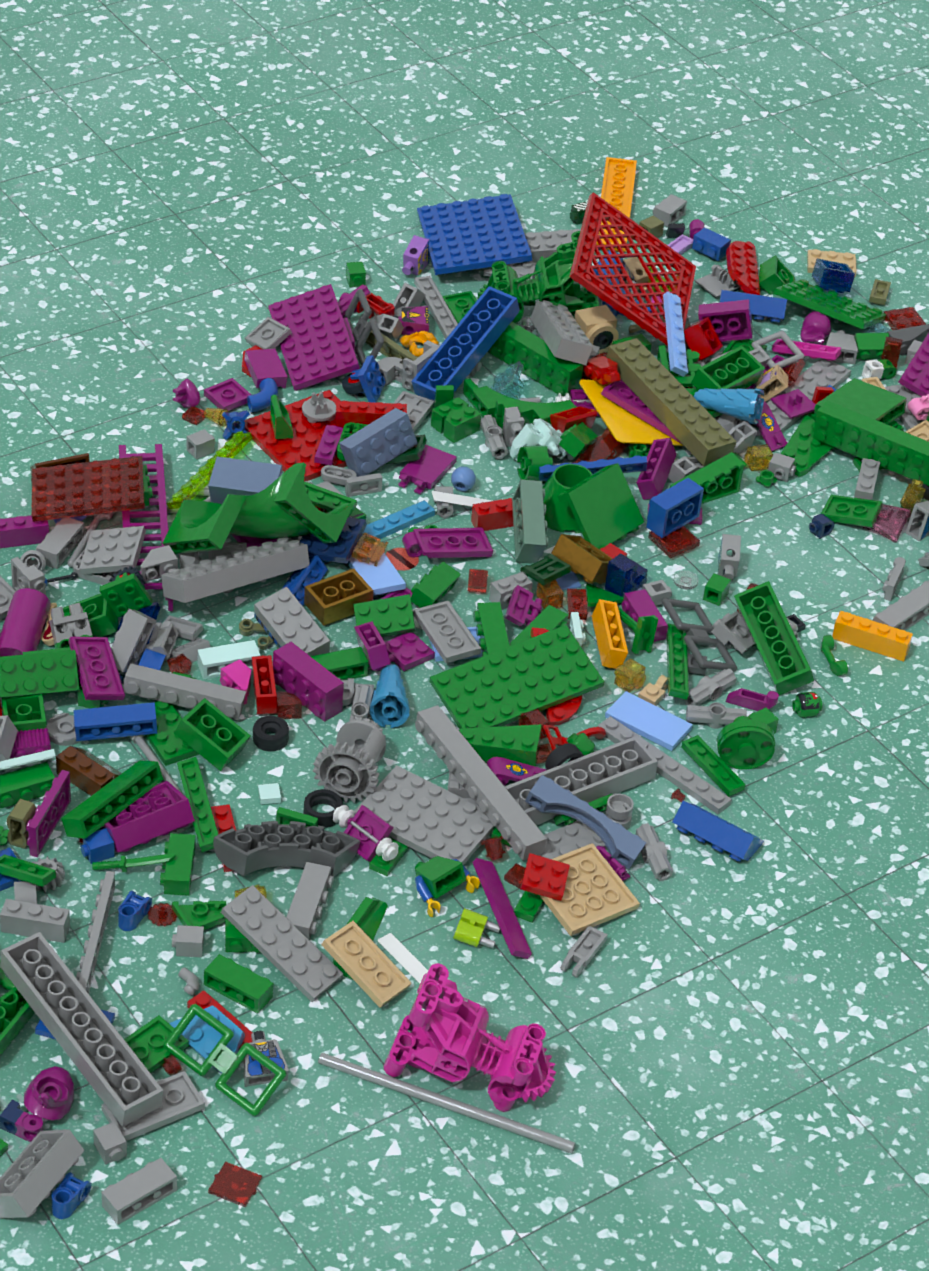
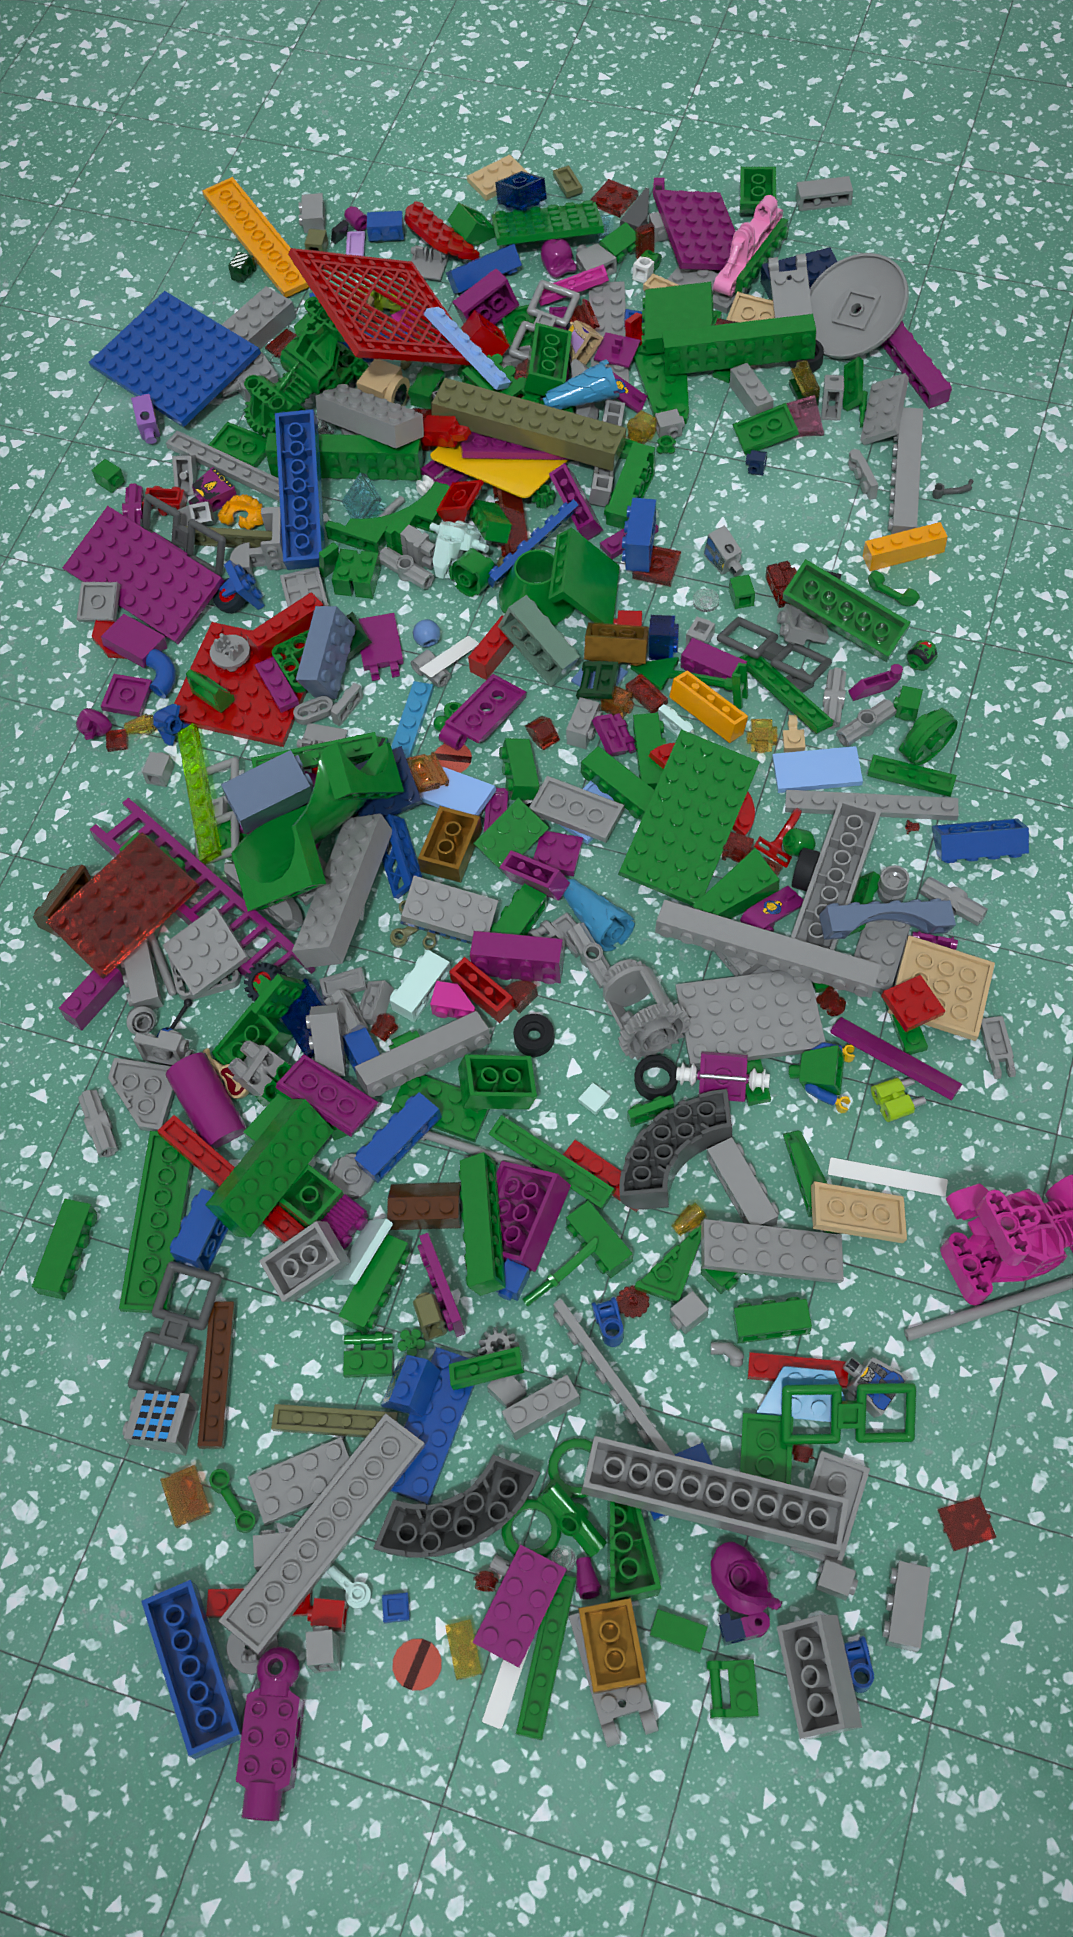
camera: 30 degrees left, 20 degrees up
light grey slope [140,545,178,581] -> none
clear red tile [504,863,525,889] -> none

